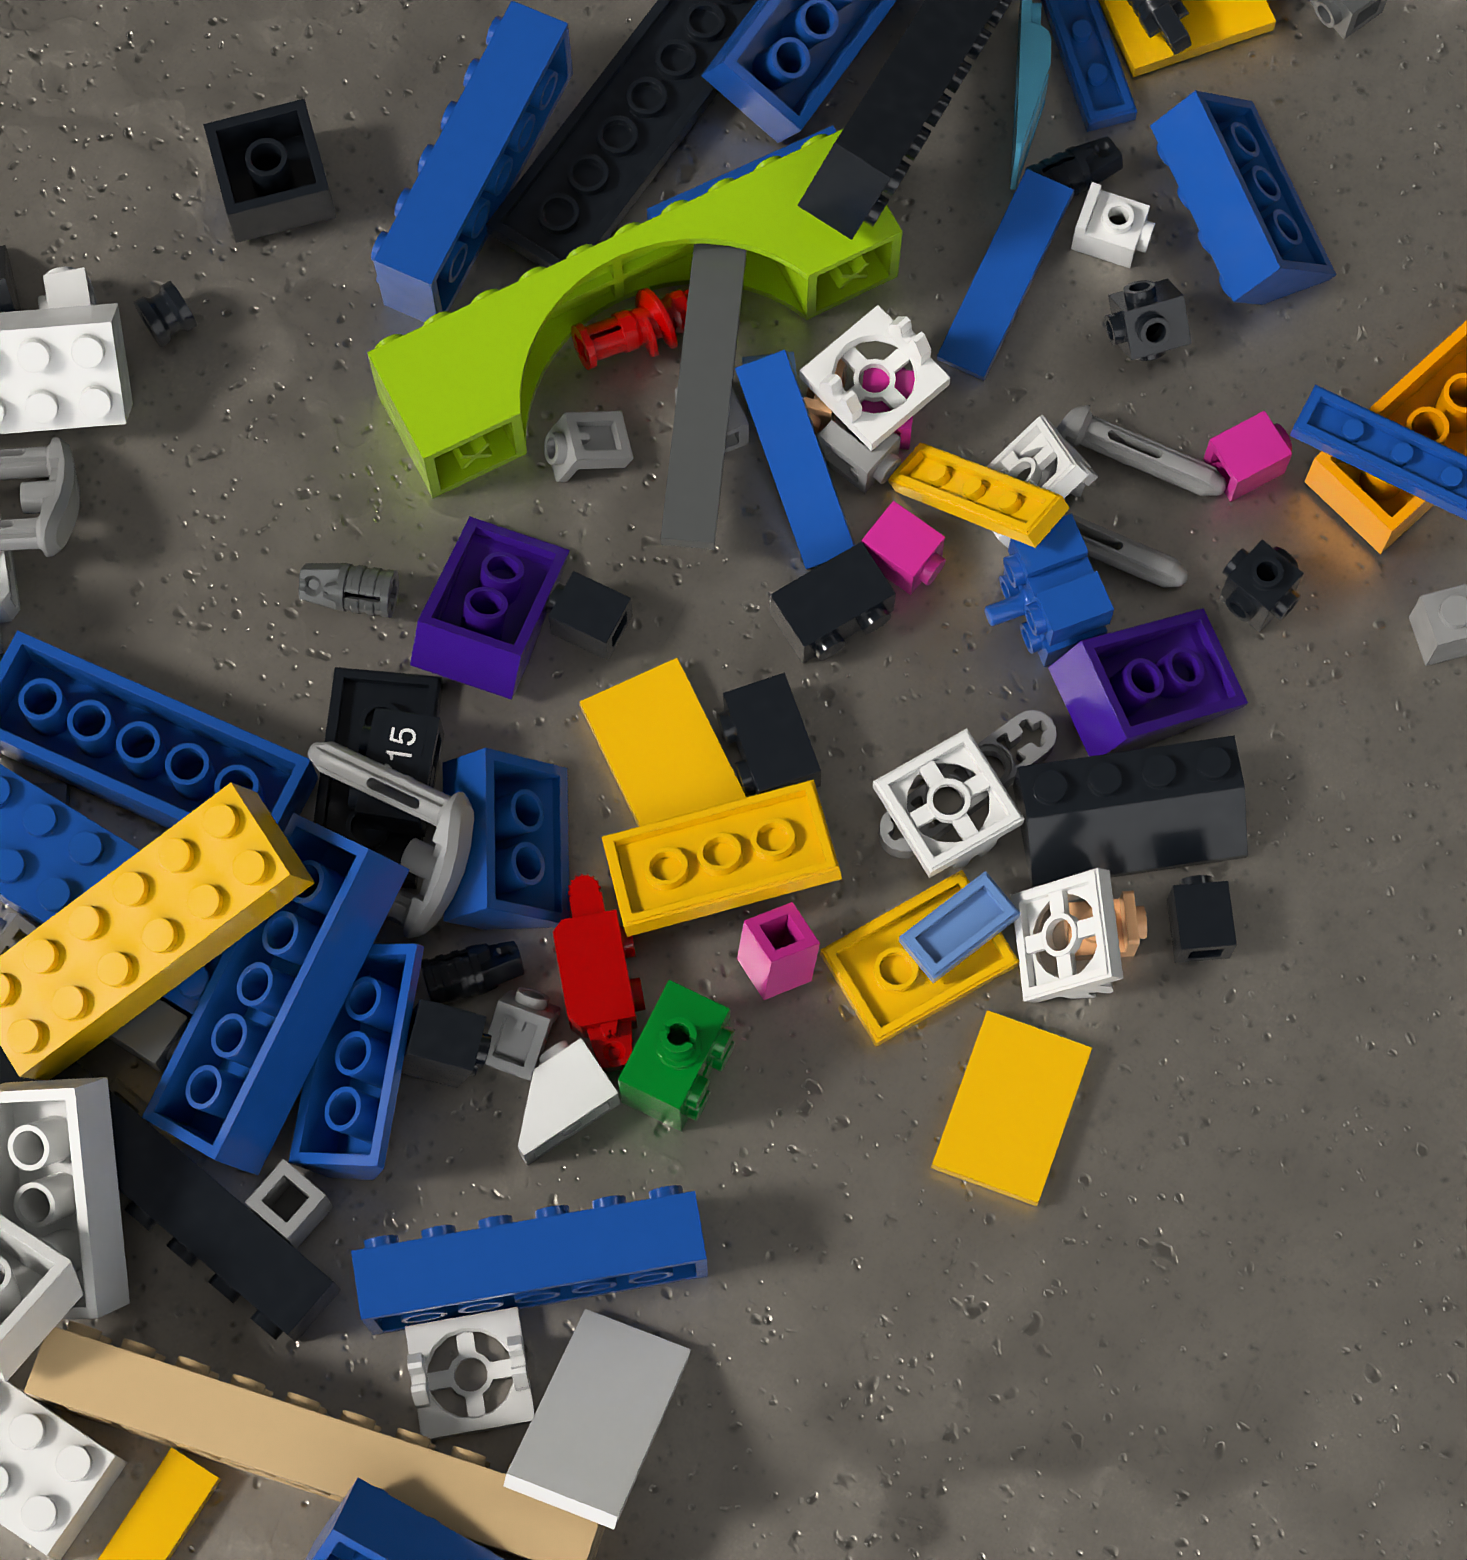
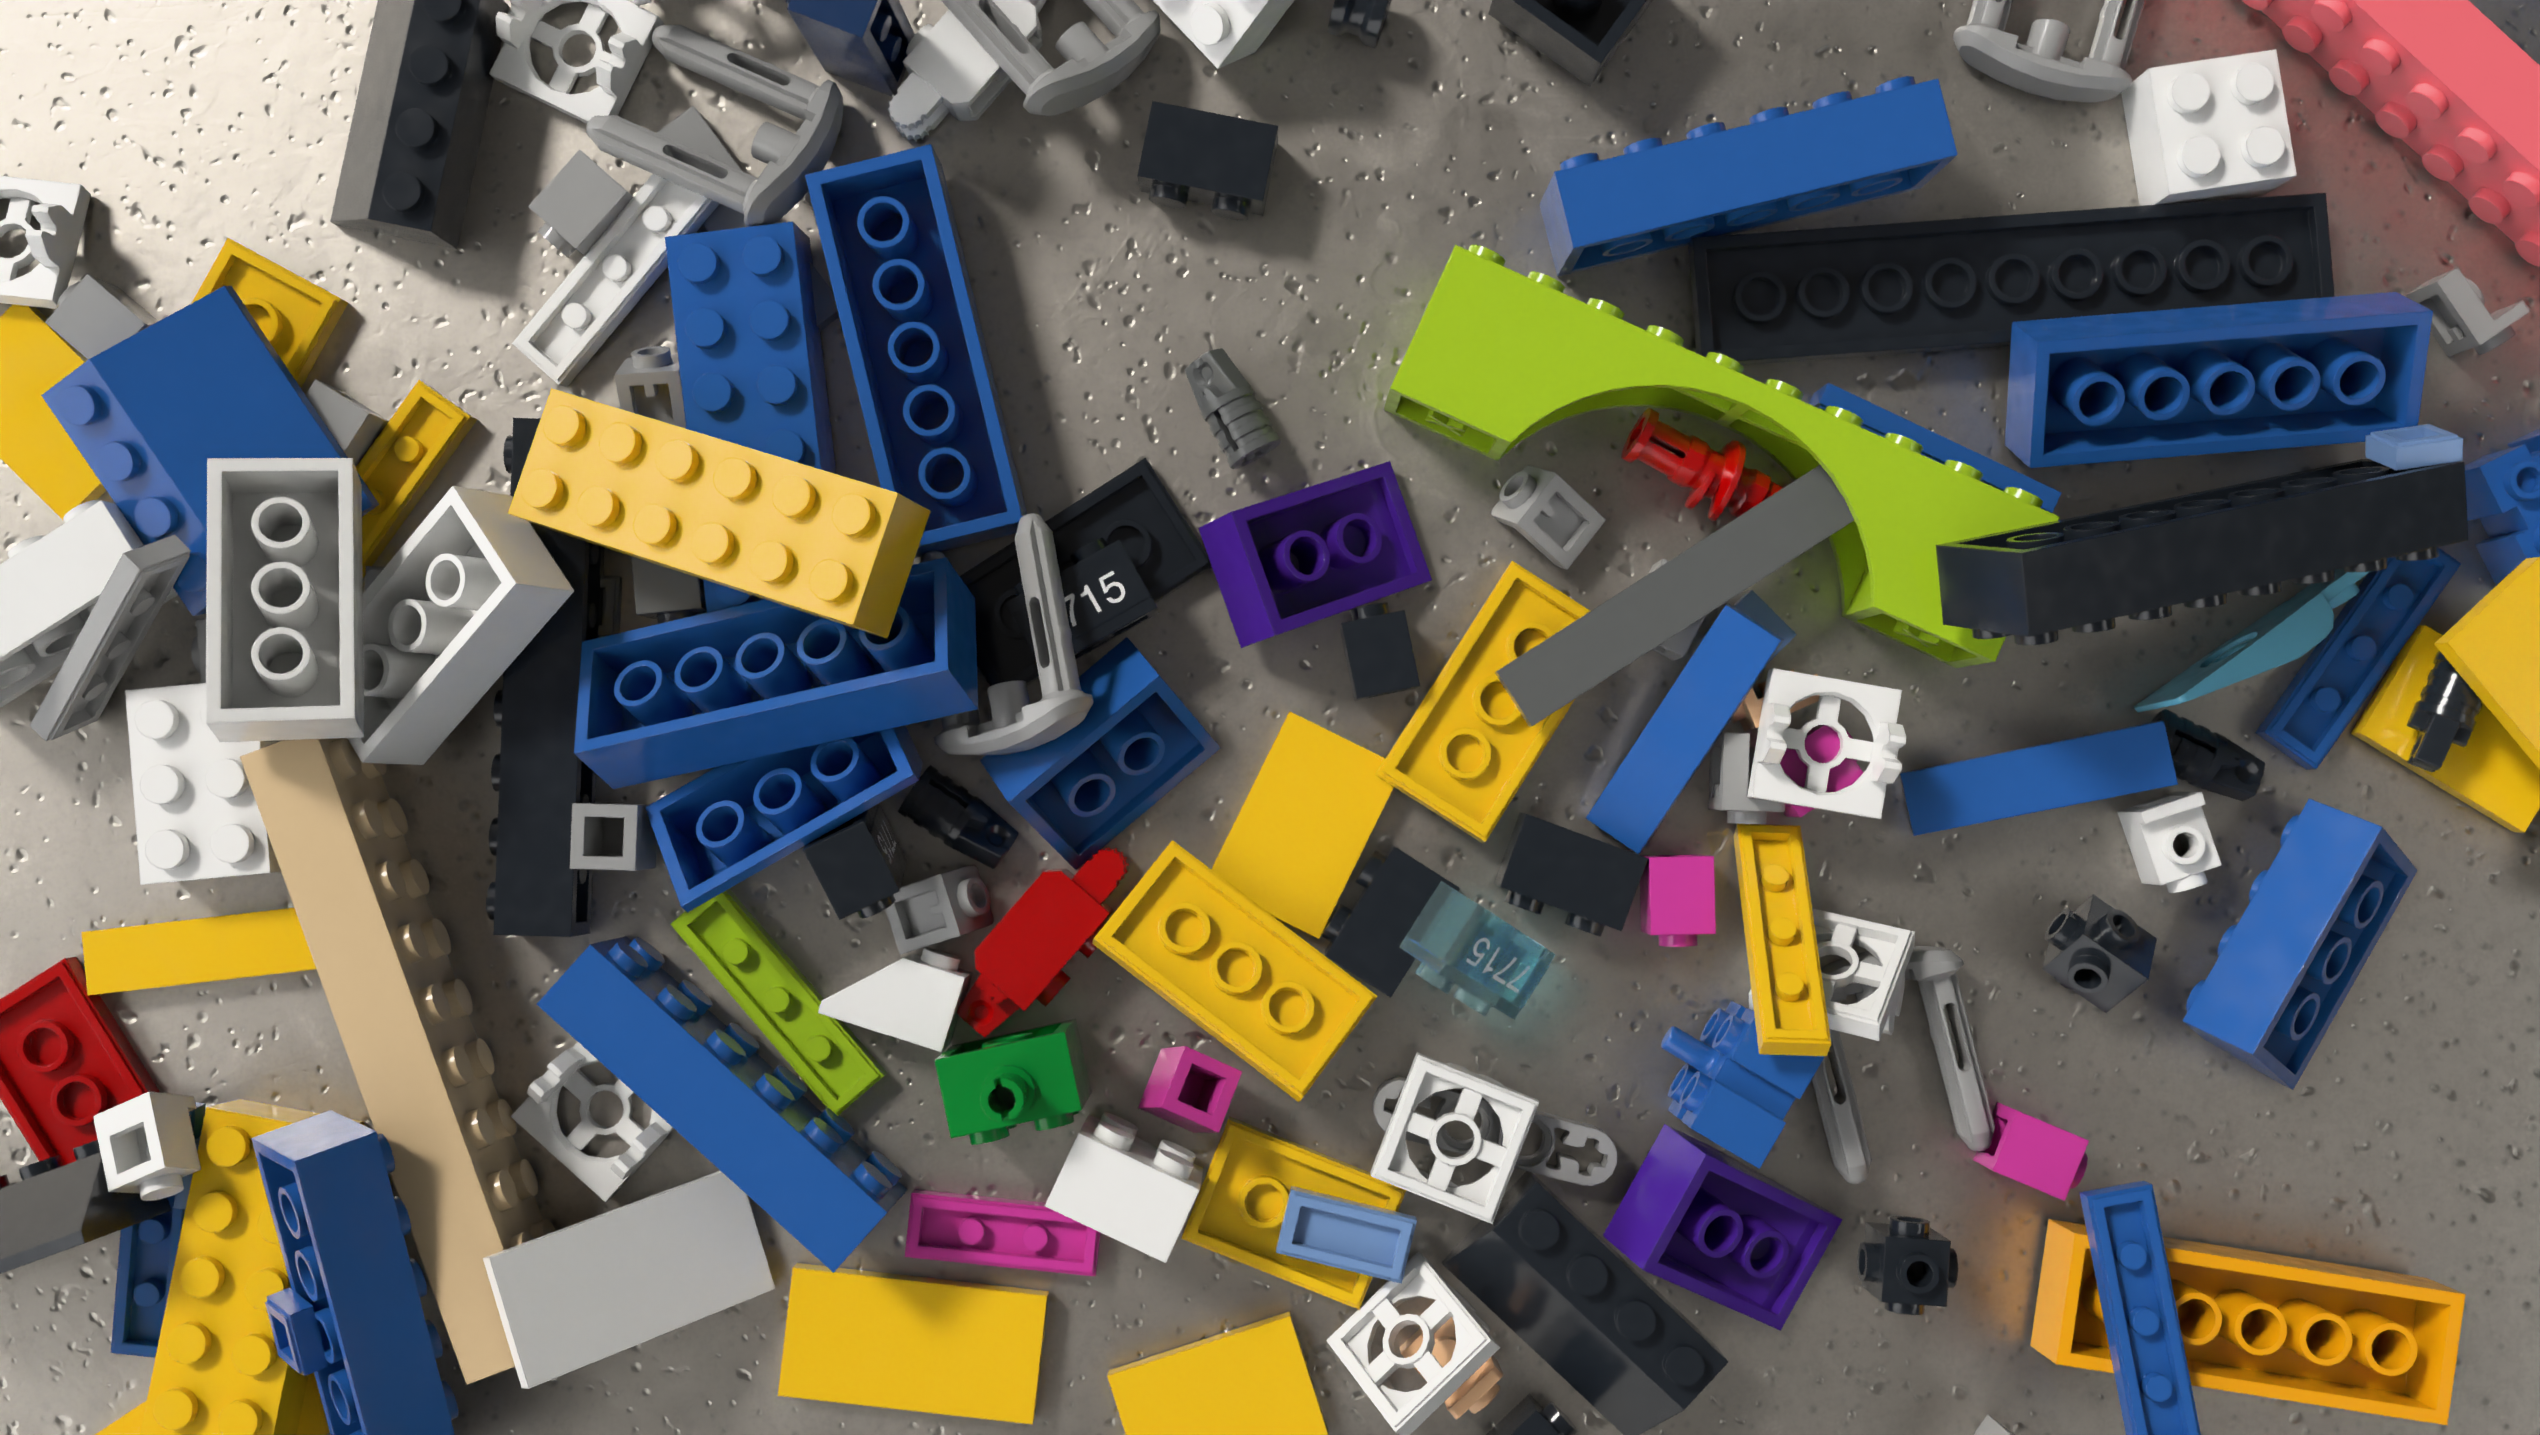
camera: 50 degrees right, 15 degrees up
none -> lime tile [670,888,887,1116]
none -> yellow tile [778,1263,1049,1425]
none -> dark pink tile [904,1189,1101,1276]
none -> white brick [1045,1112,1203,1263]
none -> black brick [1137,101,1278,221]
none -> yellow tile [1375,561,1590,844]
none -> clear light blue brick [1400,881,1556,1020]

